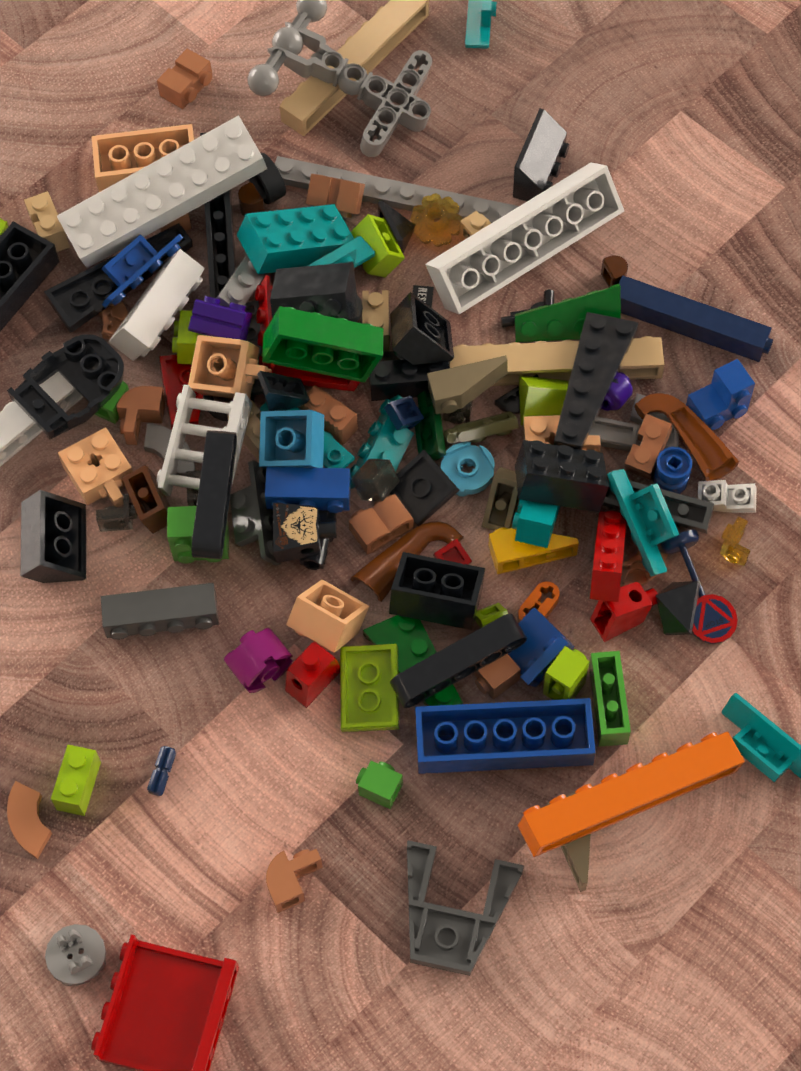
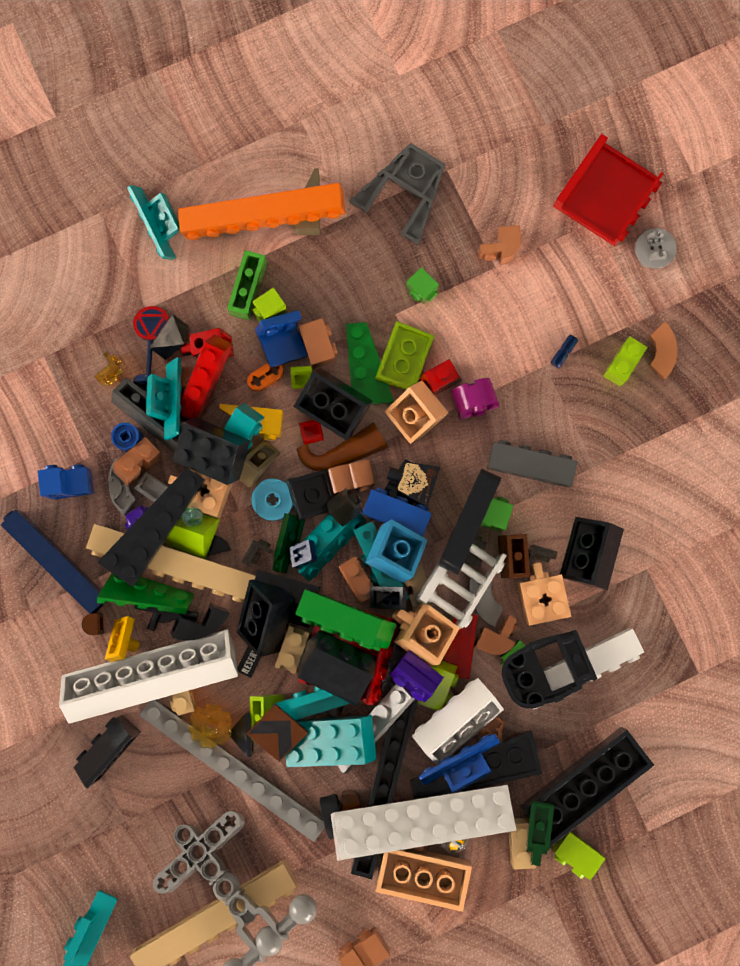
camera: 160 degrees left, 20 degrees up
dark grey bracket [230,460,281,566] -> none
nougat brick [306,174,365,218] -> none
black beam [390,614,527,708] -> none
blue brick [415,698,596,774] -> none
dark tan slope [427,355,508,414] -> none
olive hinge [443,411,519,444] -> none
dark orange animal [634,393,739,481] -> none
white slope [698,480,757,513] -> none
none -> yellow tile [105,616,140,662]
none -> black brick [170,603,229,641]
none -> clear light blue plate [181,507,203,527]
none -> reddish brown piece [246,703,308,762]
none -> dark green hinge [526,800,554,866]

